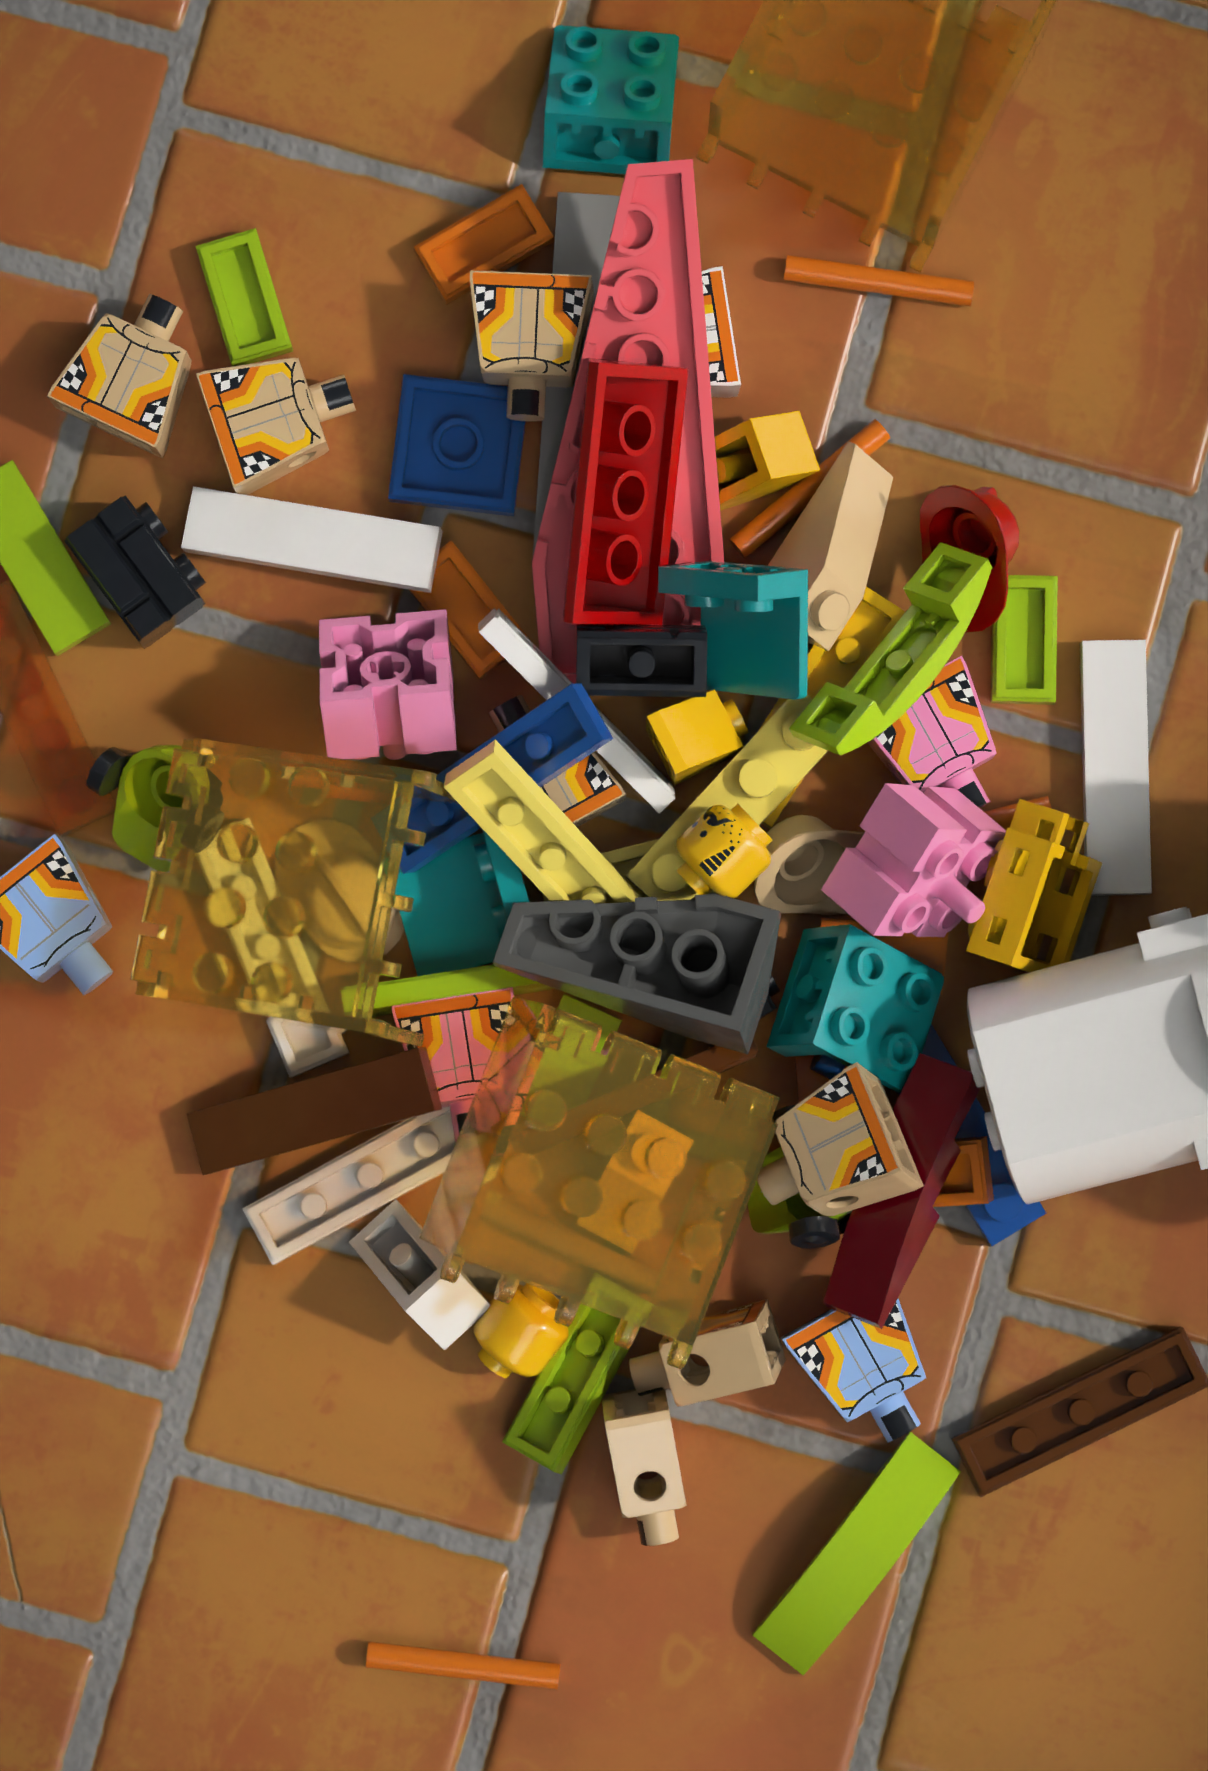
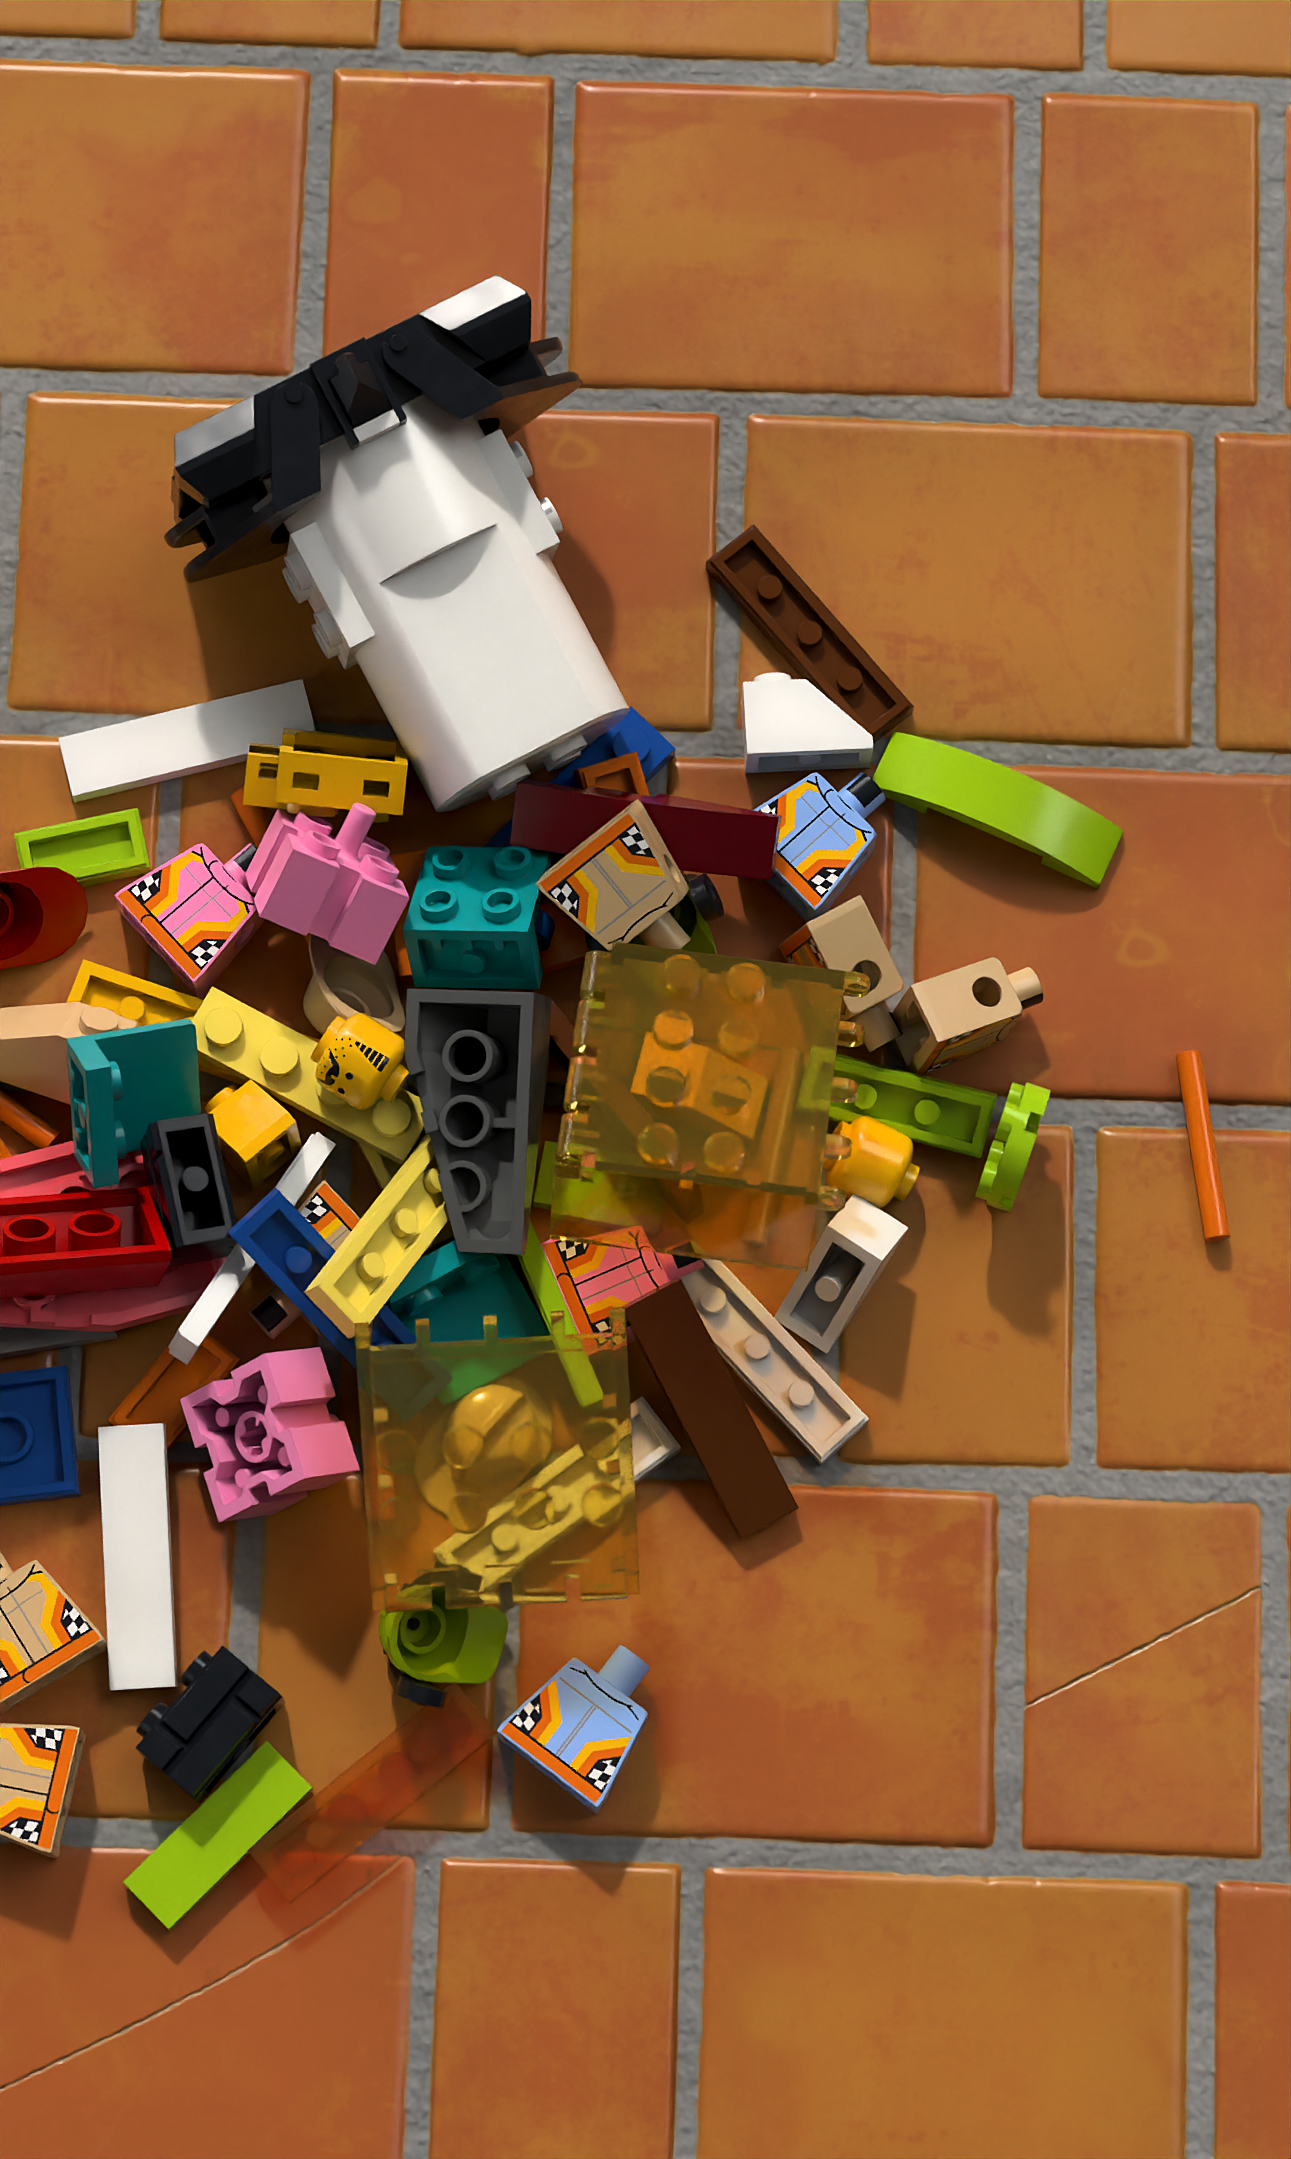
camera: 110 degrees left, 10 degrees down
lime slope [789,542,992,756] -> none
none -> white slope [741,672,873,773]
none -> lime plate [975,1082,1051,1212]

